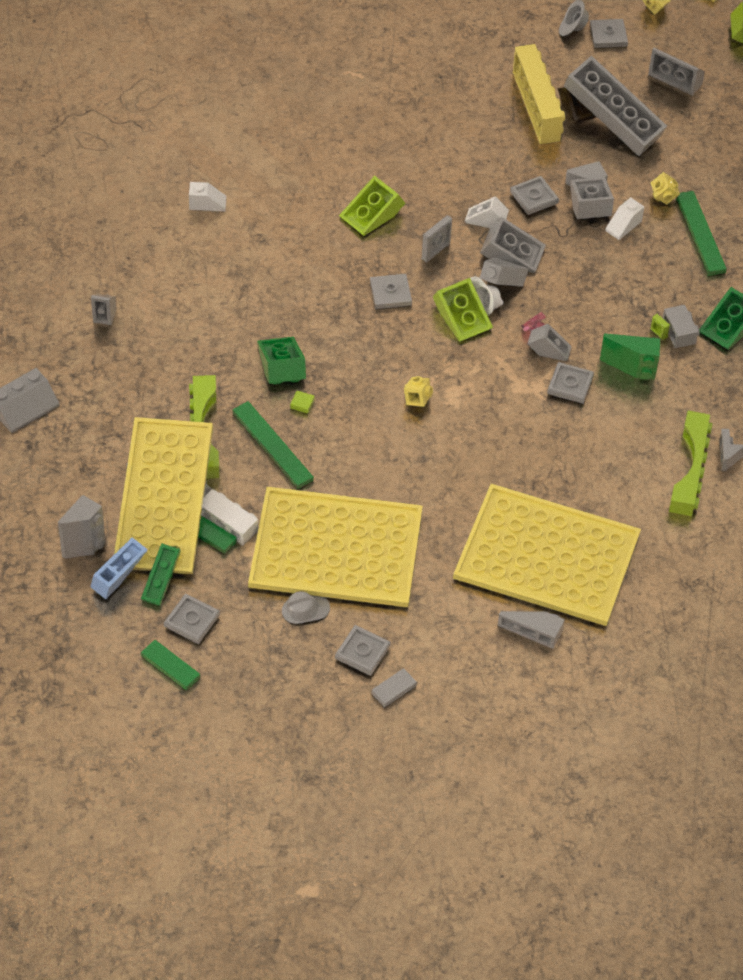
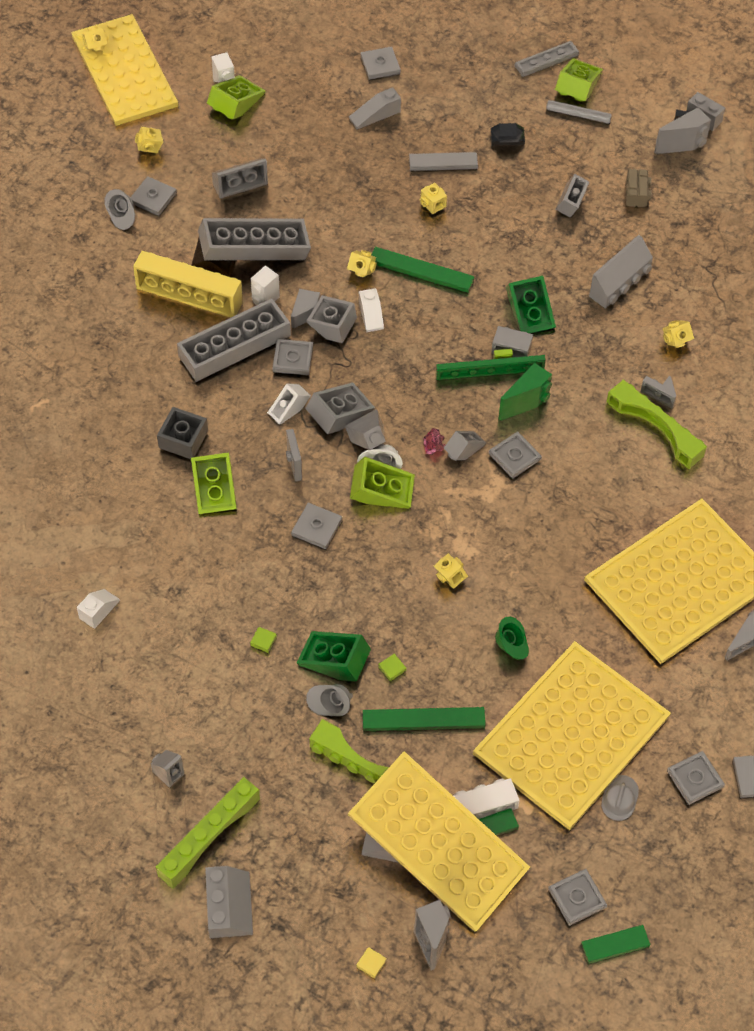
camera: 55 degrees left, 5 degrees up
light blue slope [90,538,148,599] -> none
green tile [141,543,181,607] -> none
none -> lime arch [156,777,260,889]
none -> dark grey brick [157,407,208,459]
none -> light grey brick [177,298,291,382]
none -> lime tile [250,627,277,653]
none -> white brick [251,266,280,305]
none -> light grey piece [306,684,353,716]
none -> light yellow tile [356,947,387,979]
none -> green tile [435,355,546,380]
none -> green piece [495,616,529,660]

